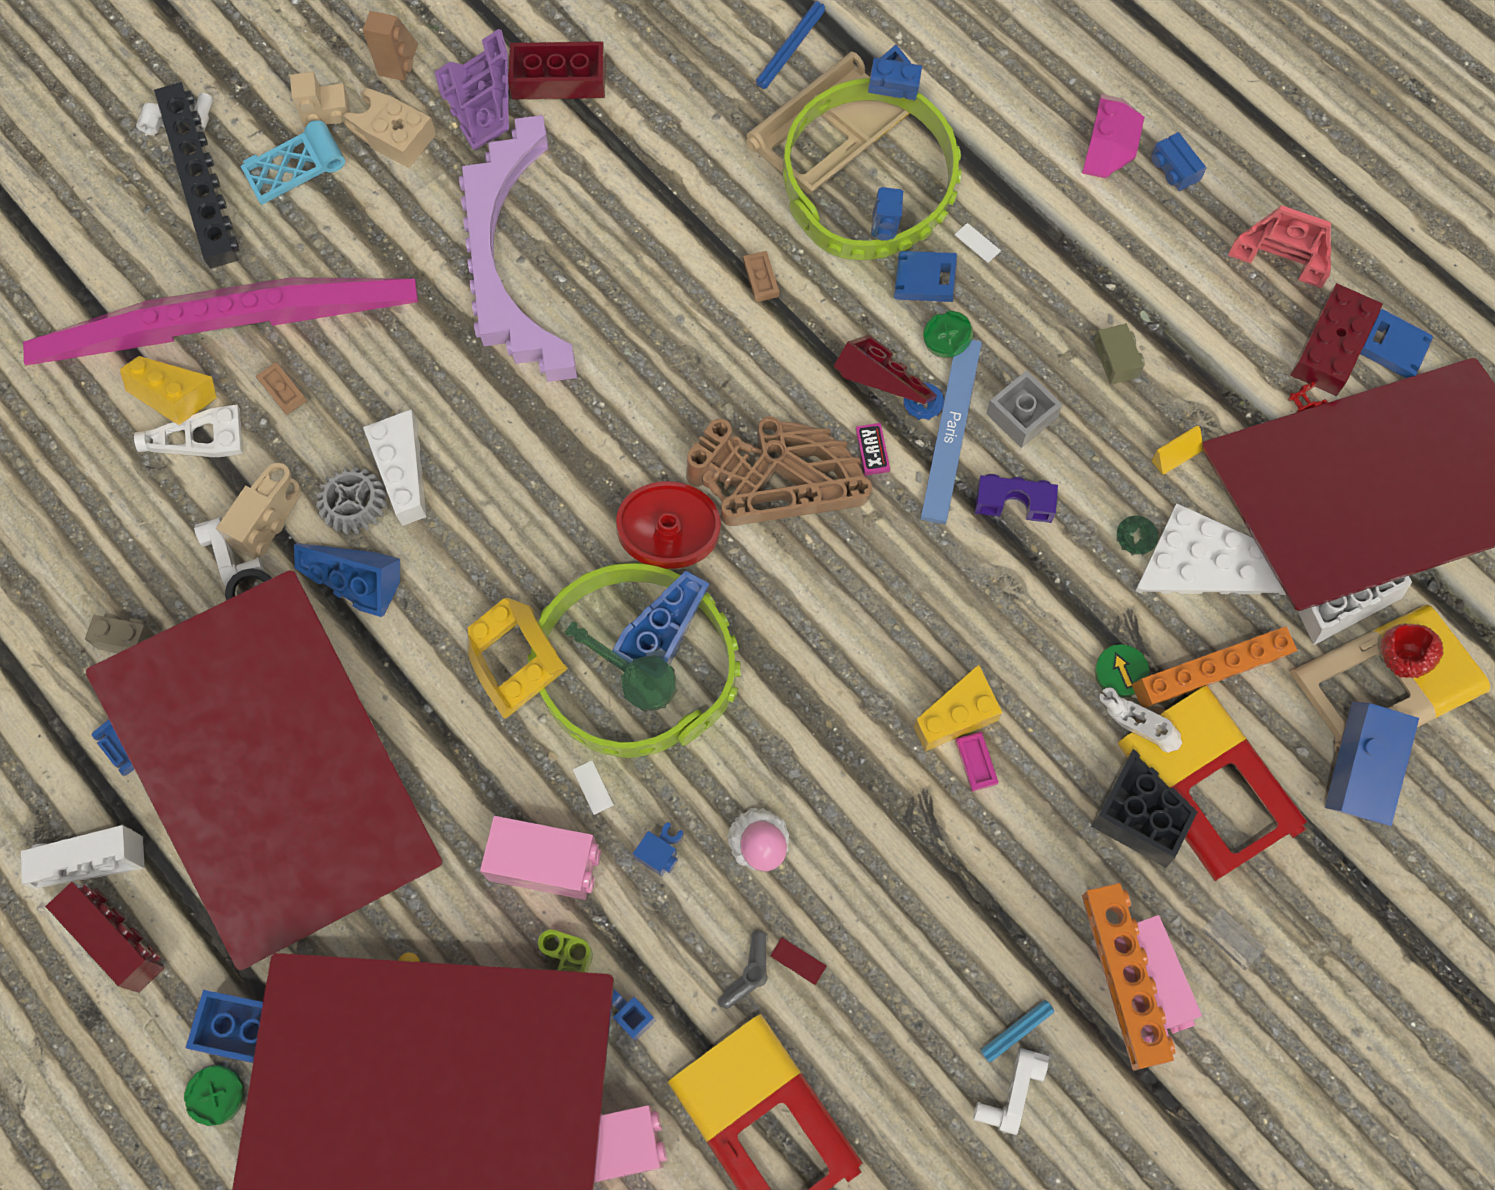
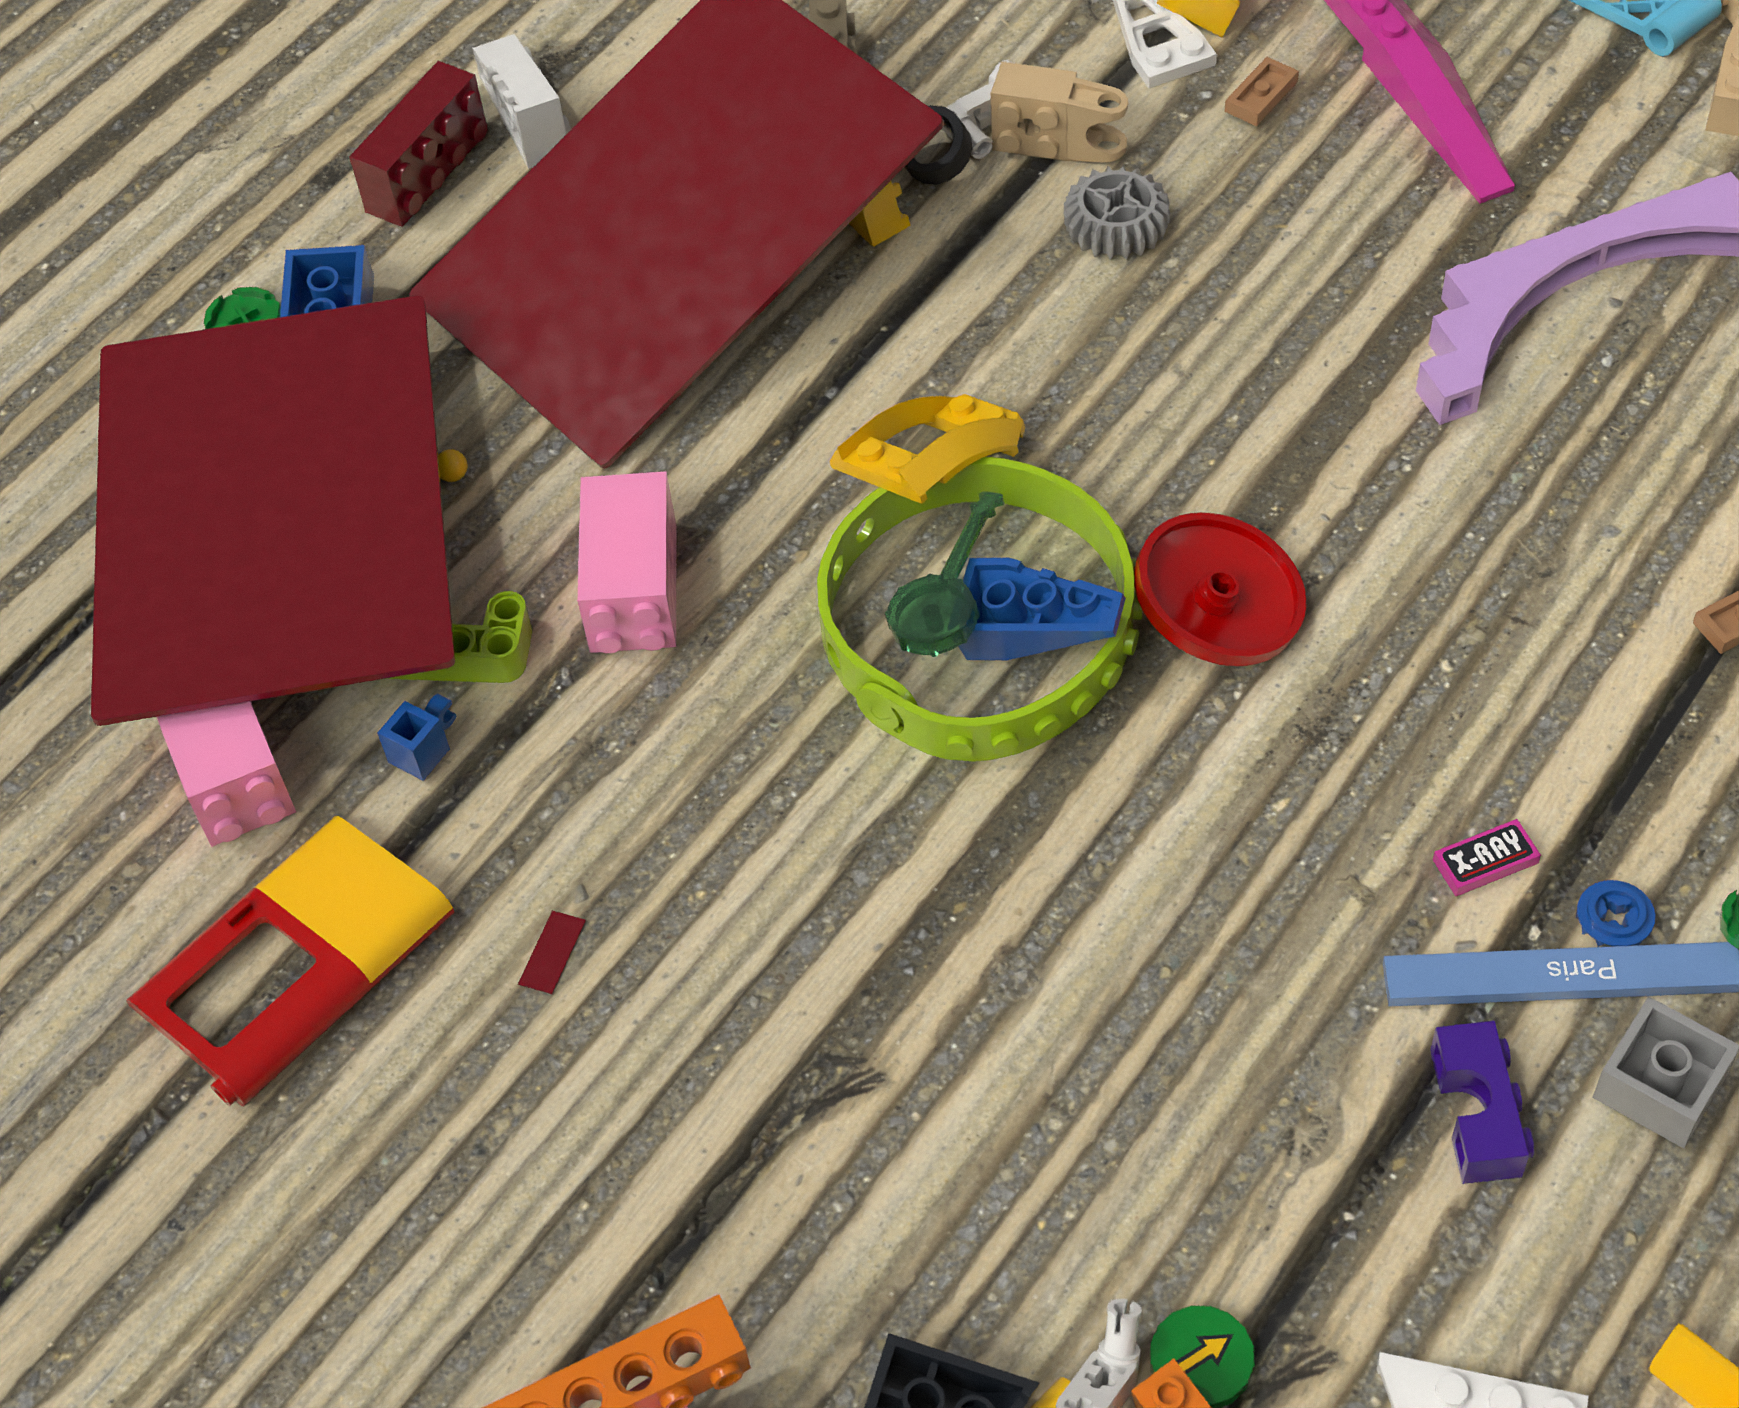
camera: 80 degrees right, 15 degrees down
blue wedge [294,543,400,617] -> none
white wedge [363,409,426,526] -> none
white sticker [573,760,614,815] -> none
blue brick [633,822,684,877] -> none
medium nougat beam [686,416,872,526] -> none
dark grey piece [718,930,768,1009] -> none
bright pink hair [727,808,789,872] -> none
dark red wedge [833,335,937,404] -> none
yellow wedge [914,665,1003,752] -> none
dark pink tile [955,732,999,792] -> none
white beam [973,1048,1049,1135] -> none
dark azure axle [981,1000,1054,1062] -> none
clear green gear [1116,516,1158,556] -> none

